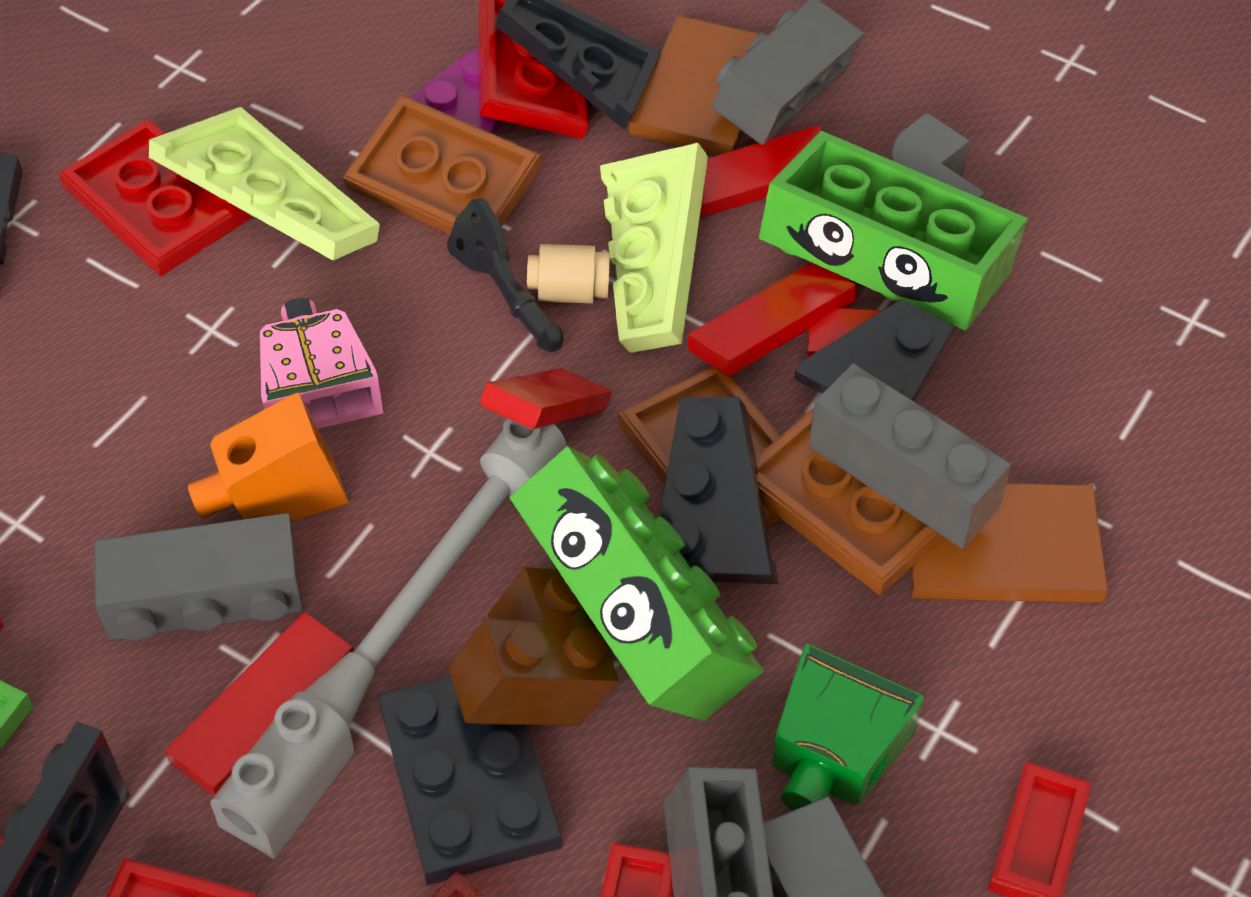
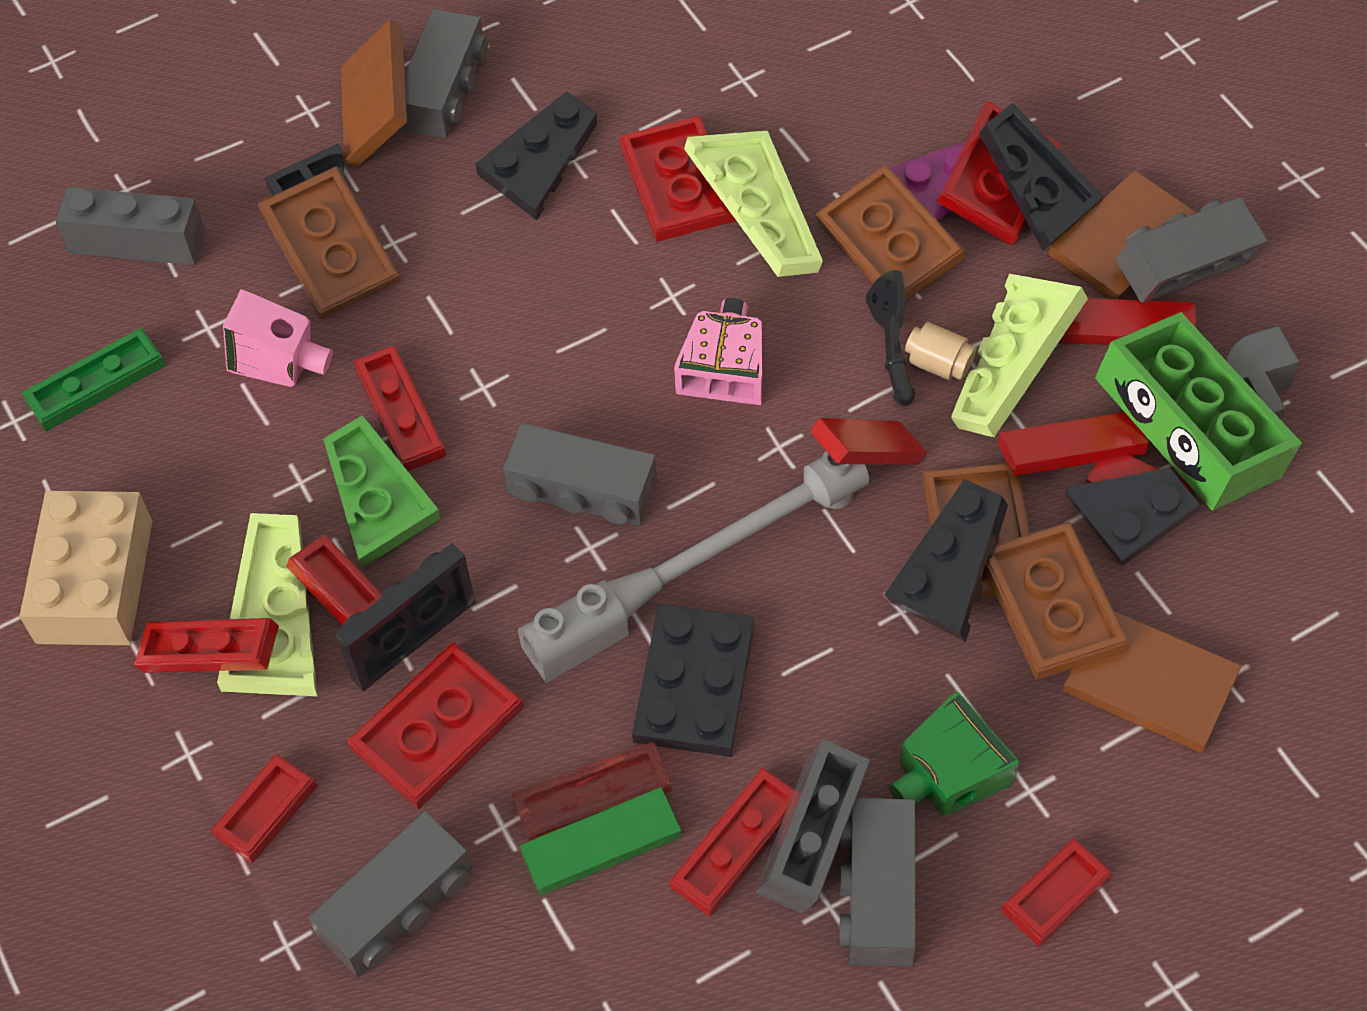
camera: 30 degrees right, 5 degrees up
red tile [164,612,354,796] -> none
orange torso [188,392,349,521] -> none
reddish brown brick [448,567,619,726] -> none
bright green brick [509,446,764,721] -> none
dark grey brick [809,363,1012,549] -> none

